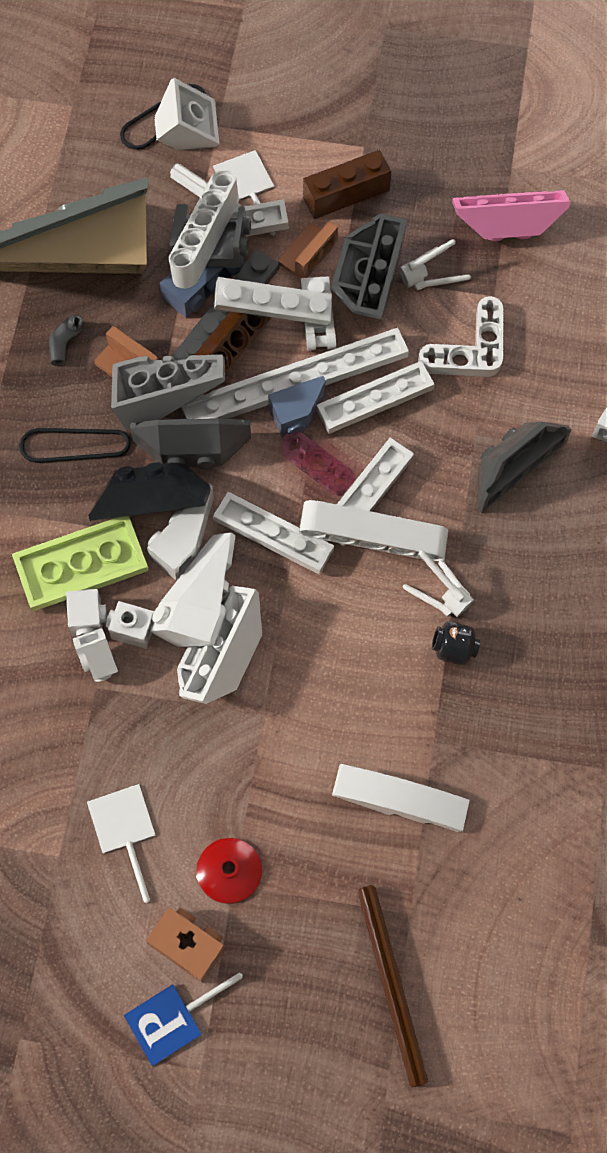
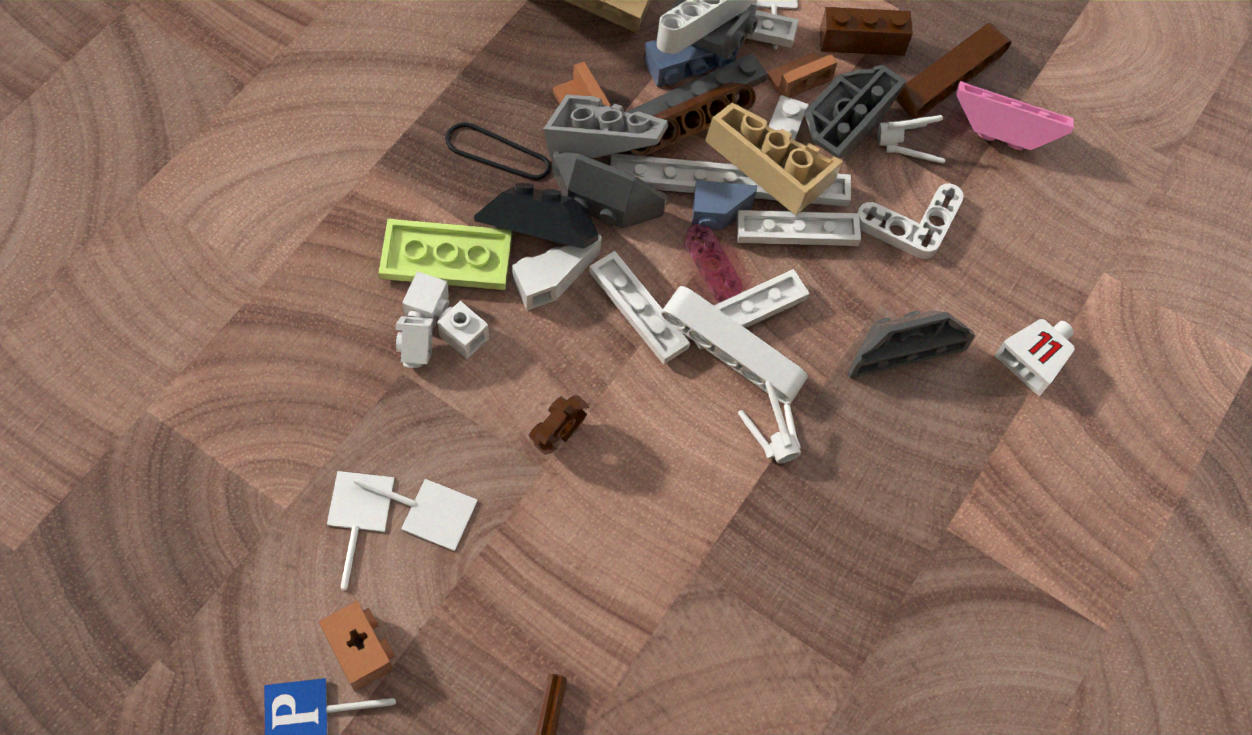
camera: 20 degrees right, 5 degrees down
dark grey arm [48,314,84,366] -> none
white wedge [149,532,236,647] -> none
white wedge [177,586,262,704] -> none
red dish [197,838,262,904] -> none
white plate [214,277,332,325] -> none
white slope [332,764,469,832] -> none
black head [432,621,480,665] -> none
none -> white piece [354,478,478,552]
none -> reddish brown plate [529,395,589,455]
none -> tan wedge [705,103,843,215]
none -> reddish brown beam [895,23,1012,119]

